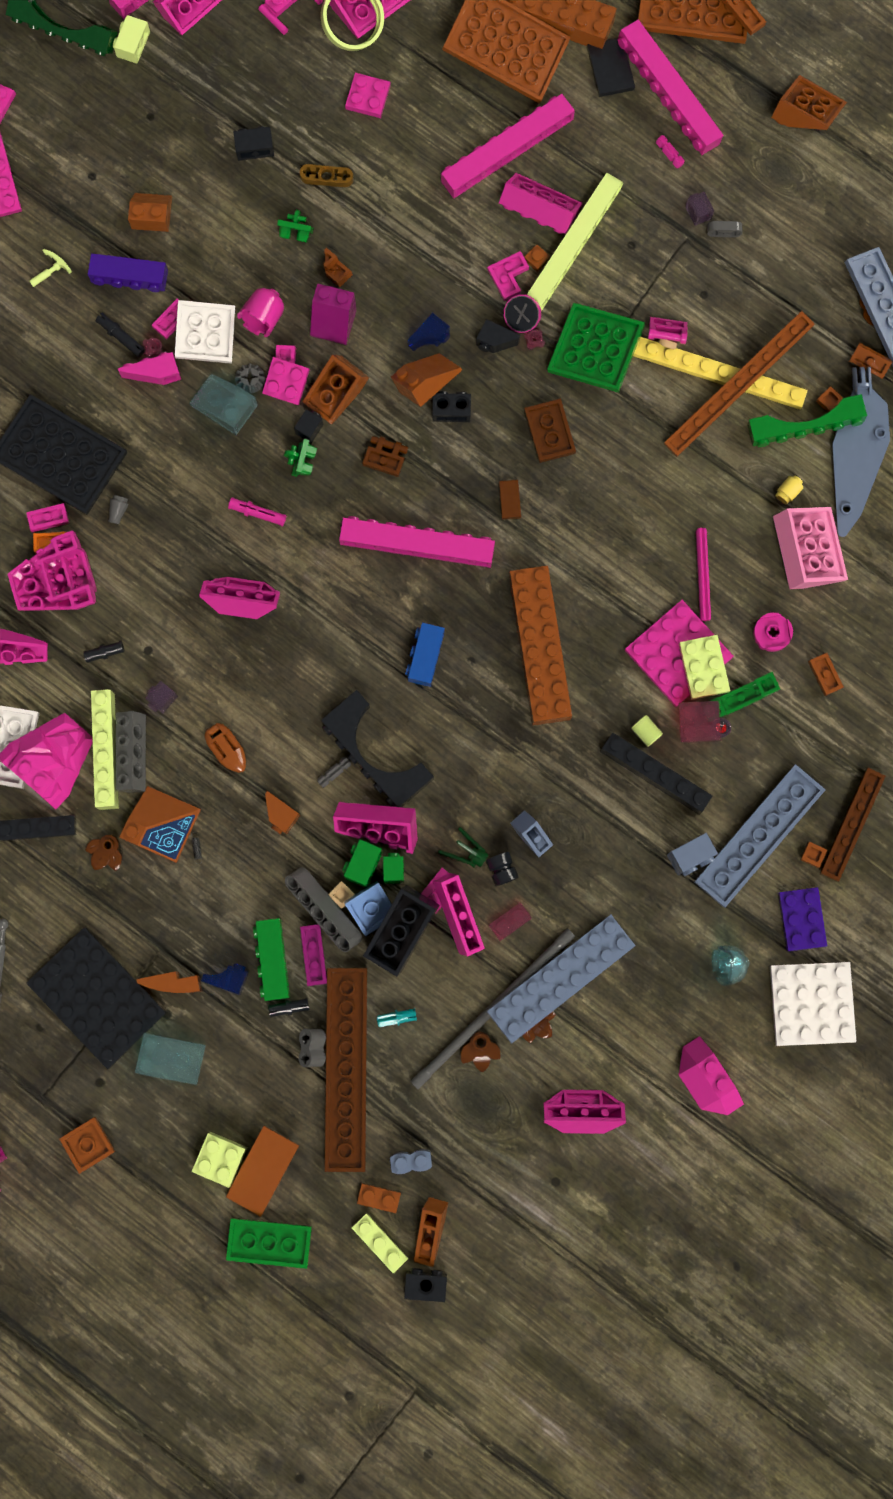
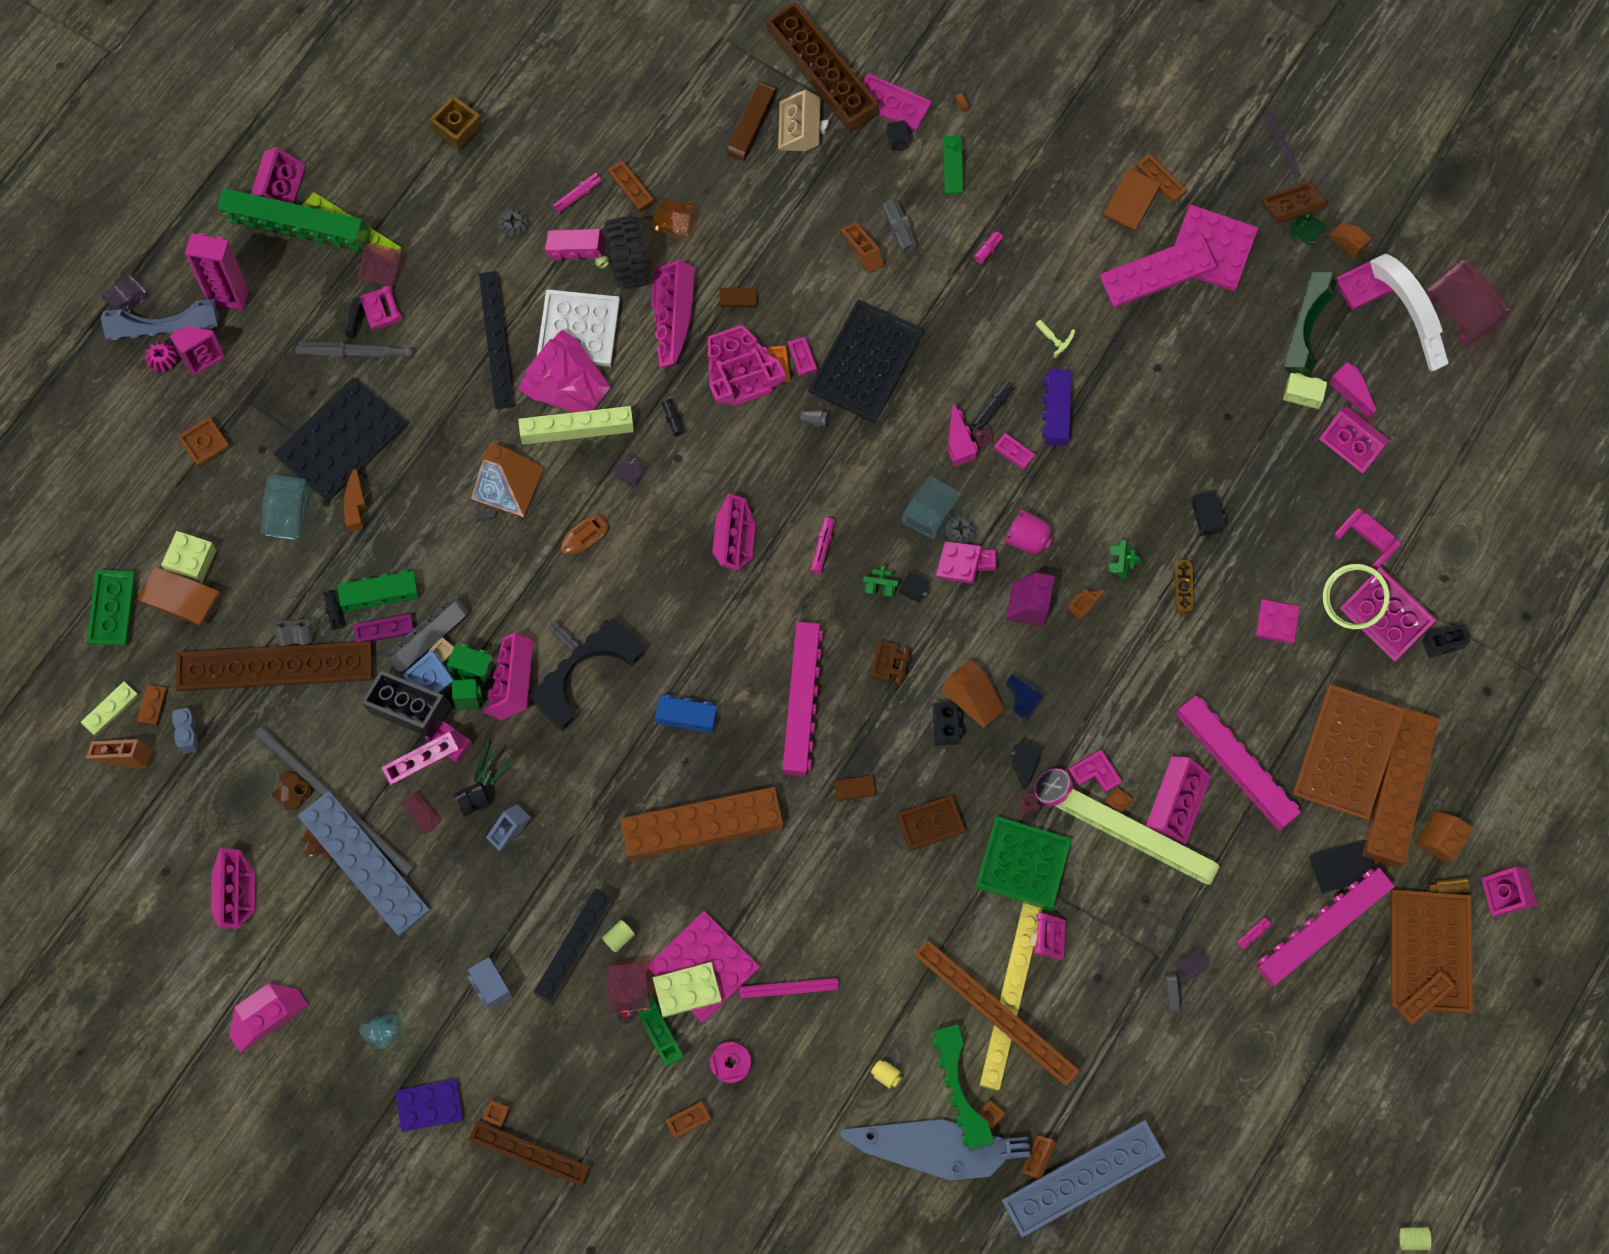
camera: 85 degrees right, 10 degrees down
reddish brown plate [85,835,122,871] -> none
dark grey brick [116,711,146,793] -> none
dark orange slope [128,193,172,232] -> none
white plate [175,300,235,363] -> none
clear blue arch [201,963,249,995] -> none
dark orange slope [265,791,300,835] -> none
dark orange slope [302,355,370,424] -> none
teal axle [377,1008,417,1027] -> none
black brick [404,1268,447,1302] -> none
sand blue plate [694,764,825,908] -> none
white plate [770,962,856,1046] -> none
dark orange slope [771,75,847,130] -> none
bright pink slope [773,507,848,589] -> none

